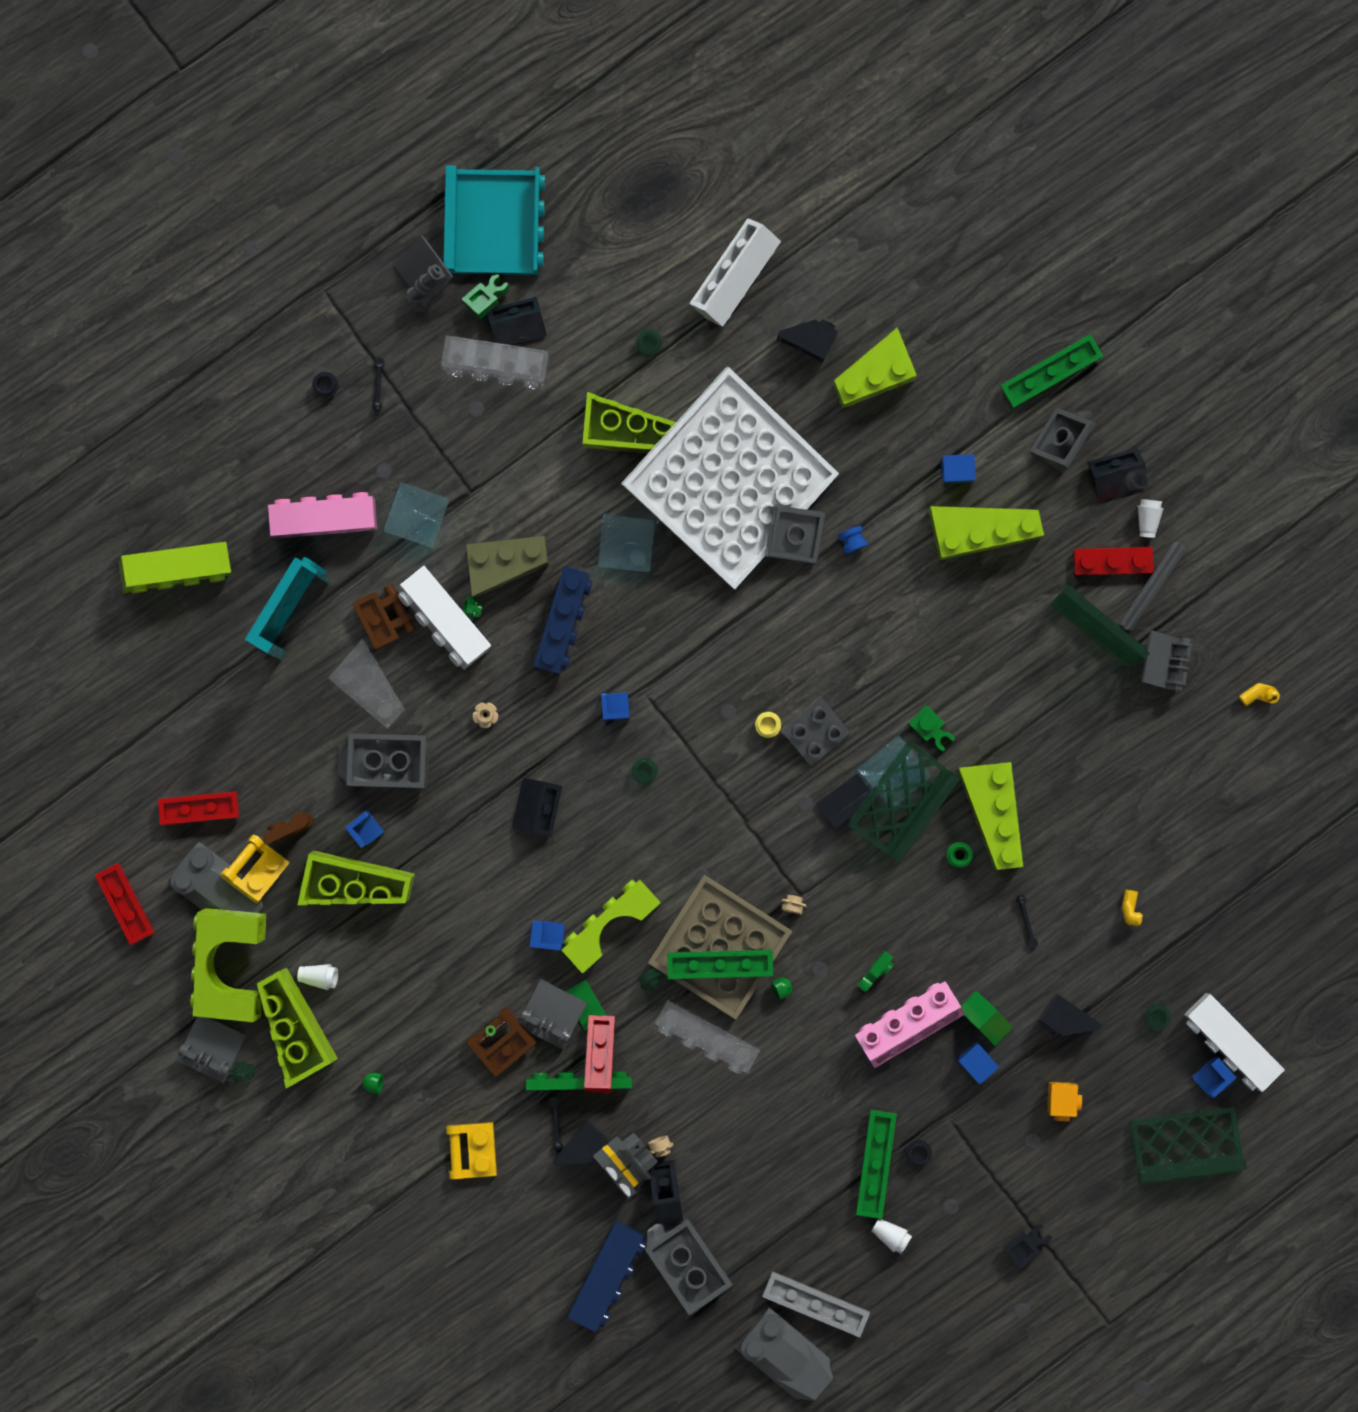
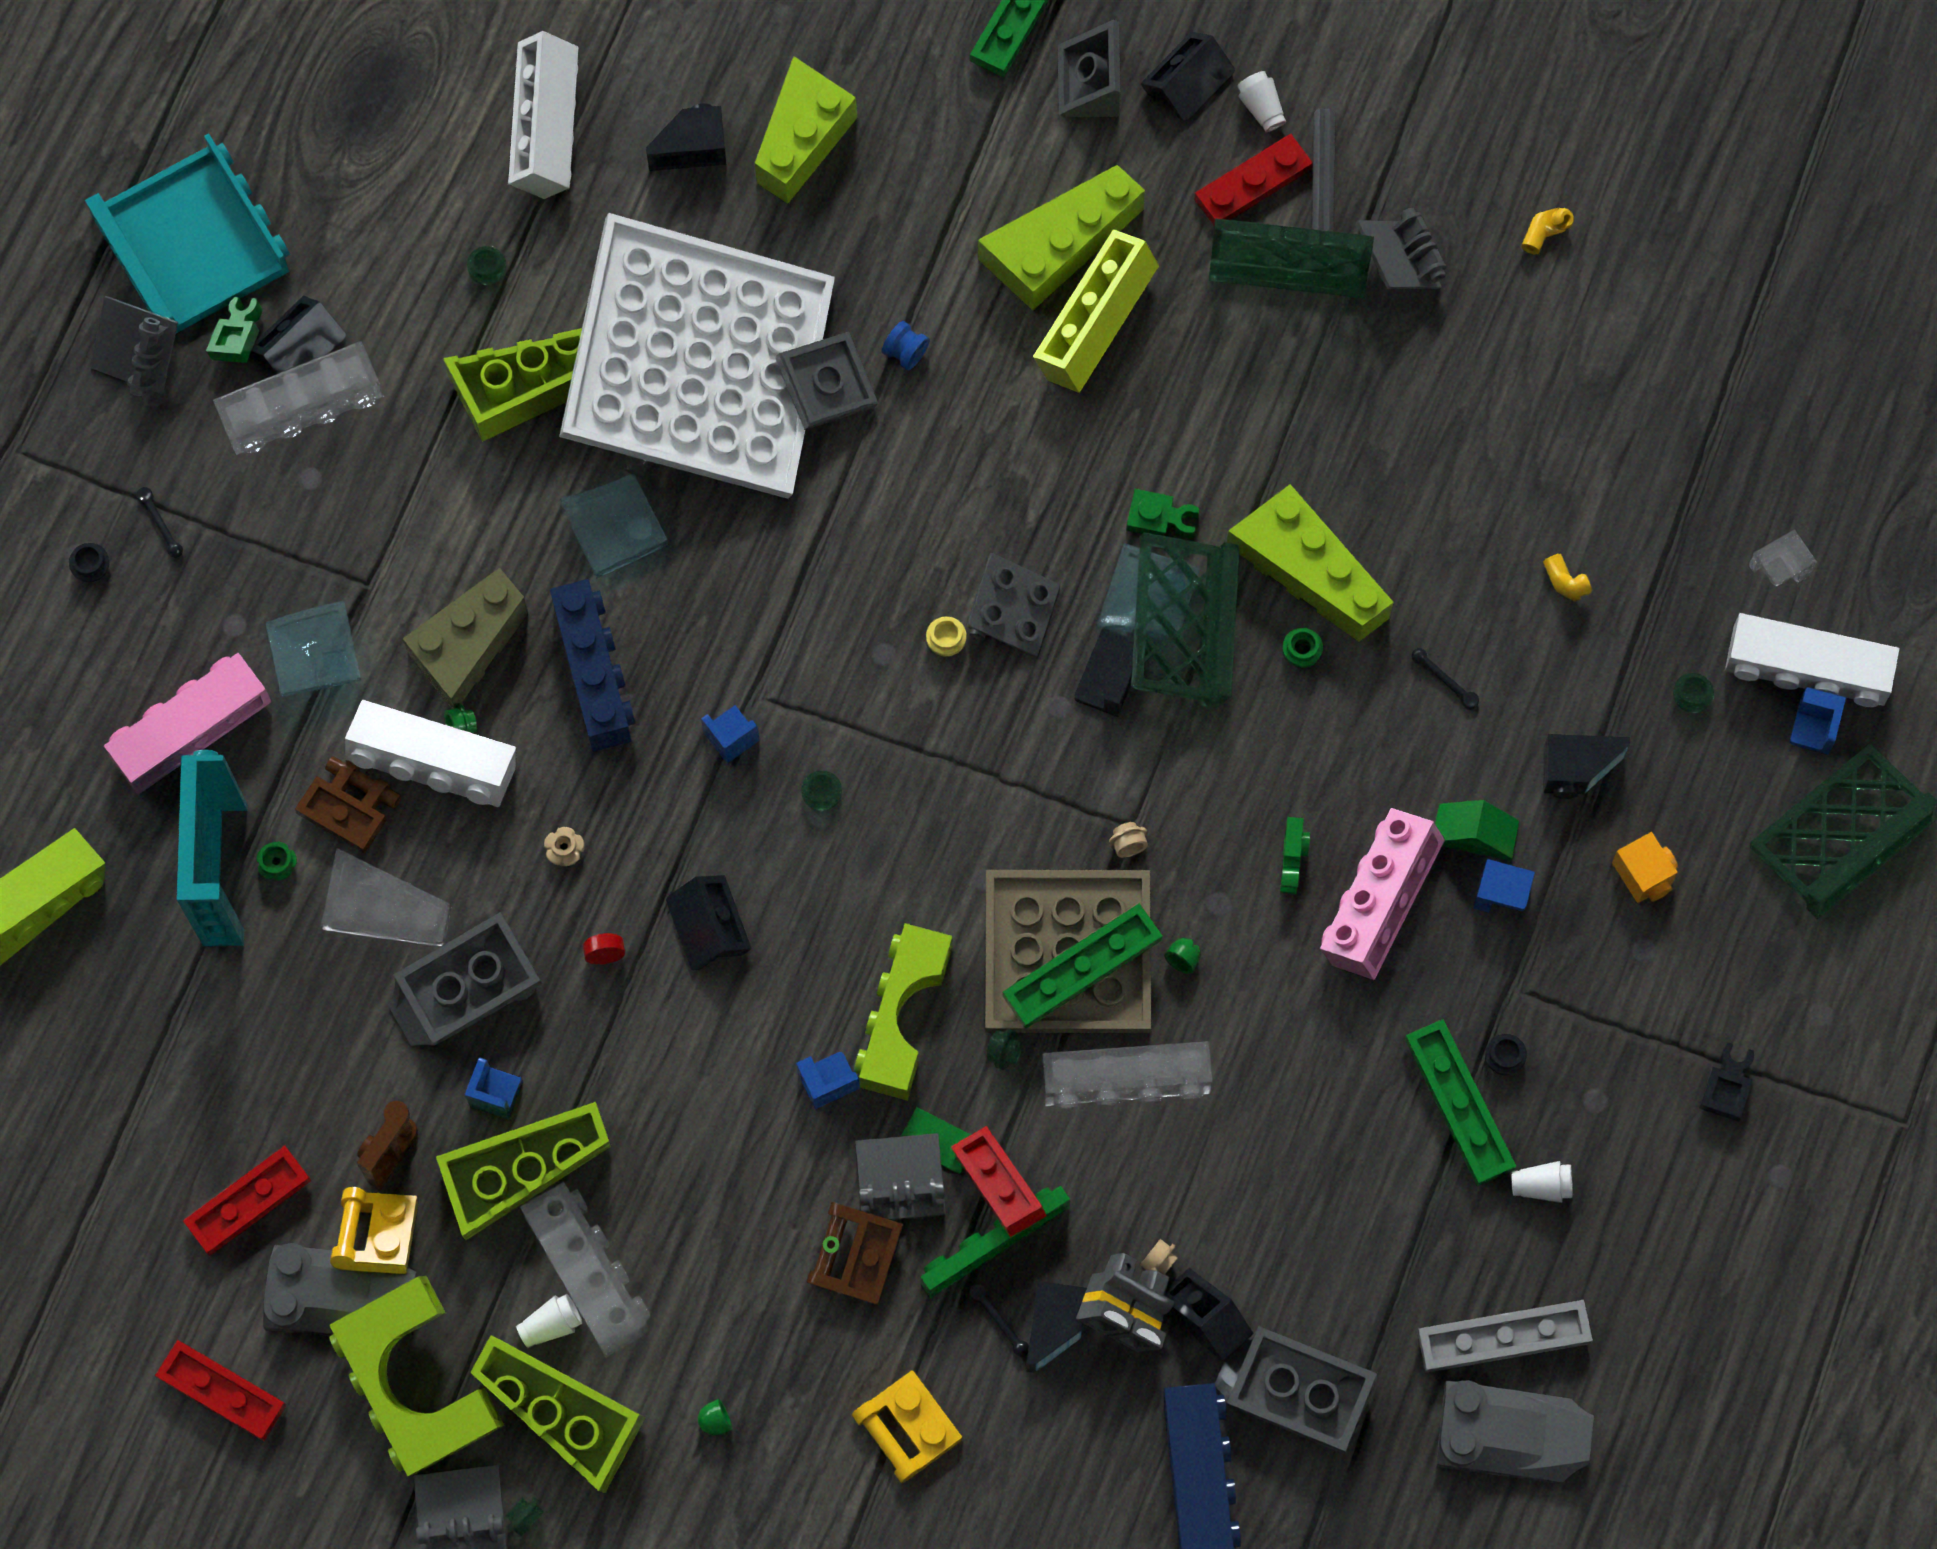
camera: 35 degrees left, 15 degrees down
blue panel [941,454,976,485] -> none
none -> green plate [256,842,297,881]
none -> clear brick [520,1182,651,1358]
none -> red tile [583,933,625,964]
none -> neon yellow brick [1033,229,1159,393]
none -> clear panel [1749,529,1817,586]

